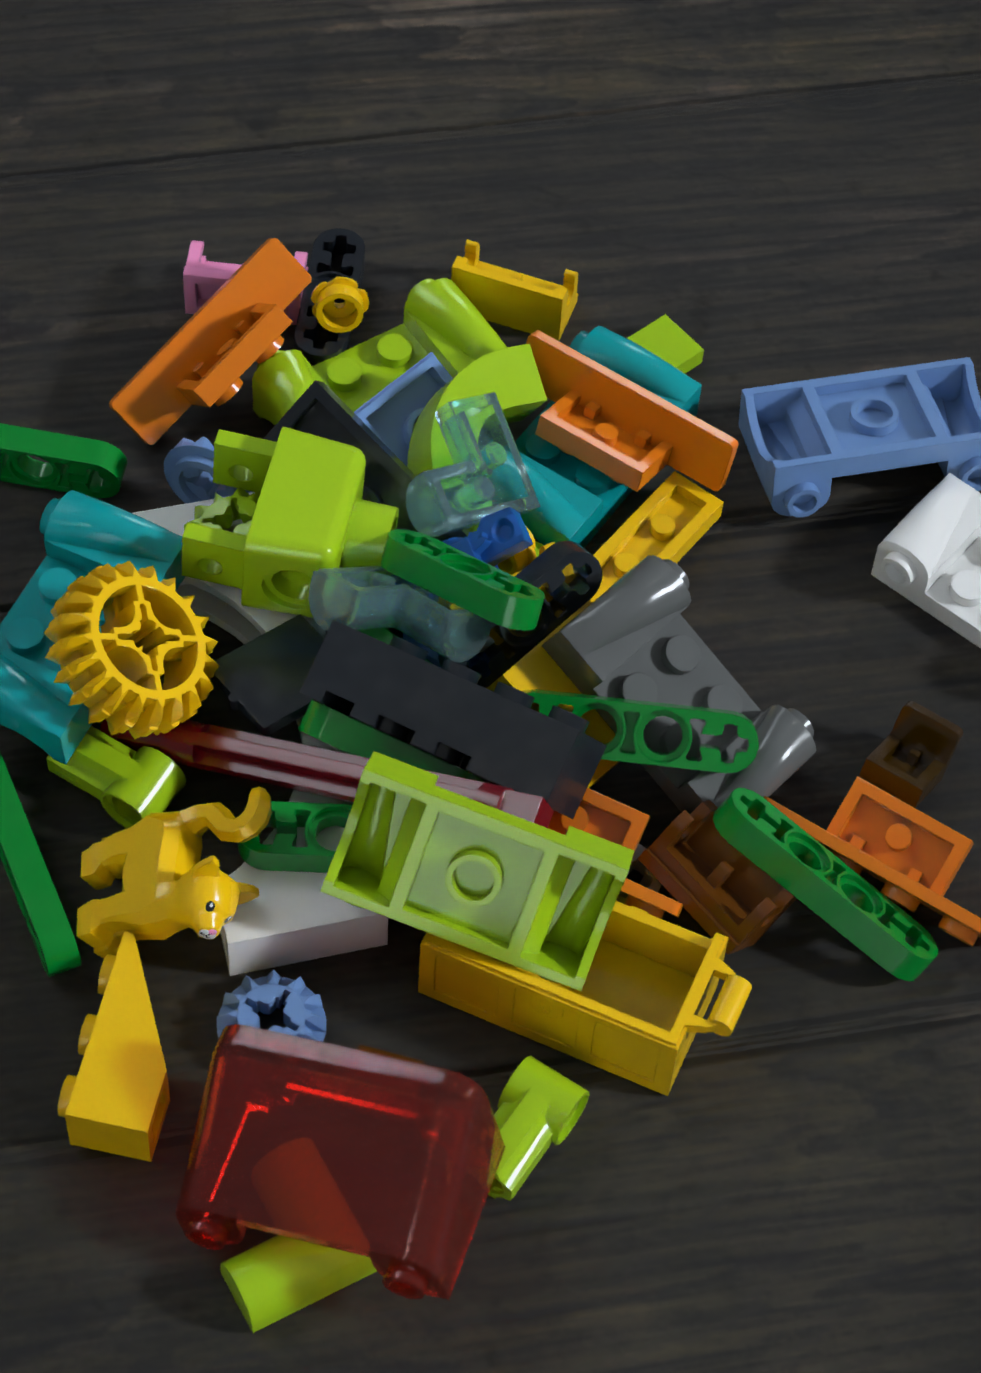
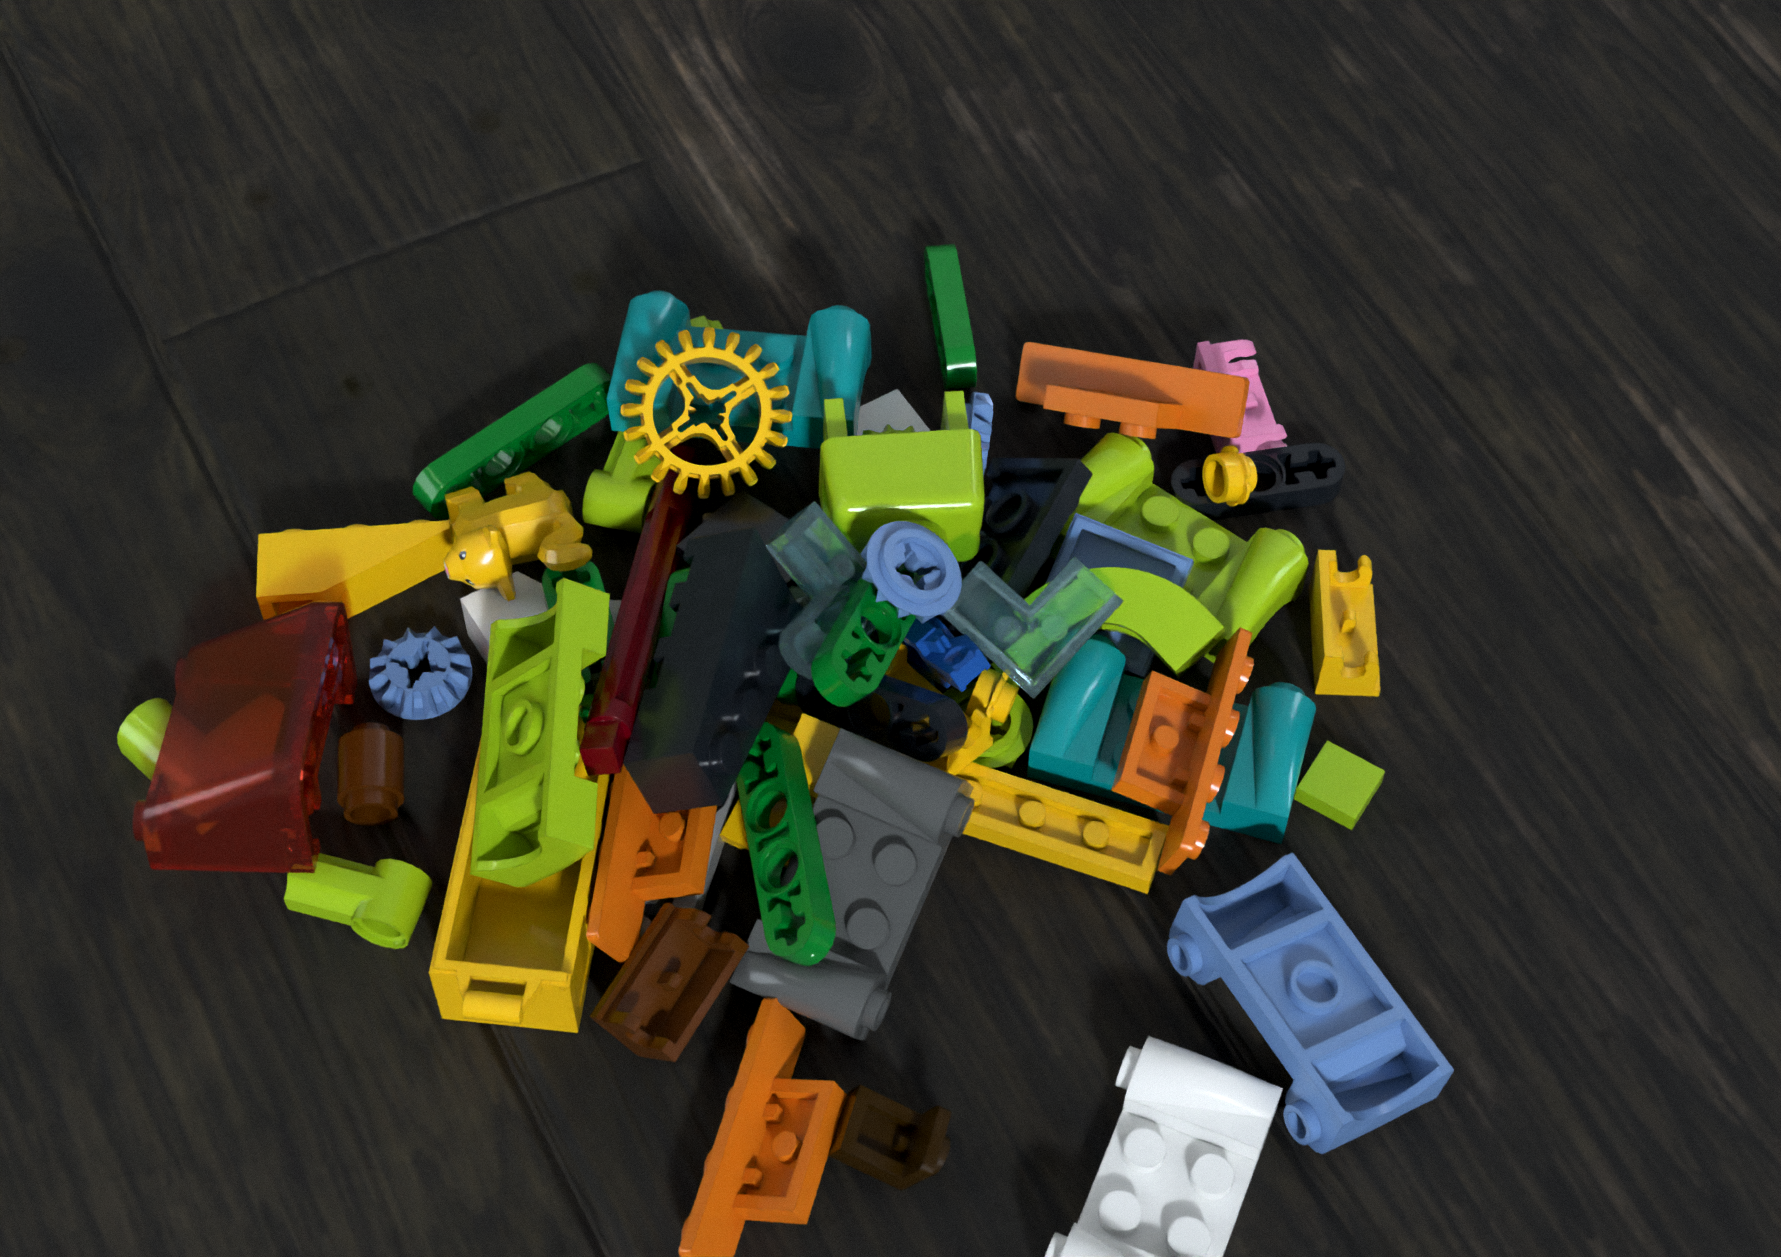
camera: 75 degrees right, 0 degrees up
green beam [713,788,938,981] -> none
none -> medium blue gear [860,521,962,624]

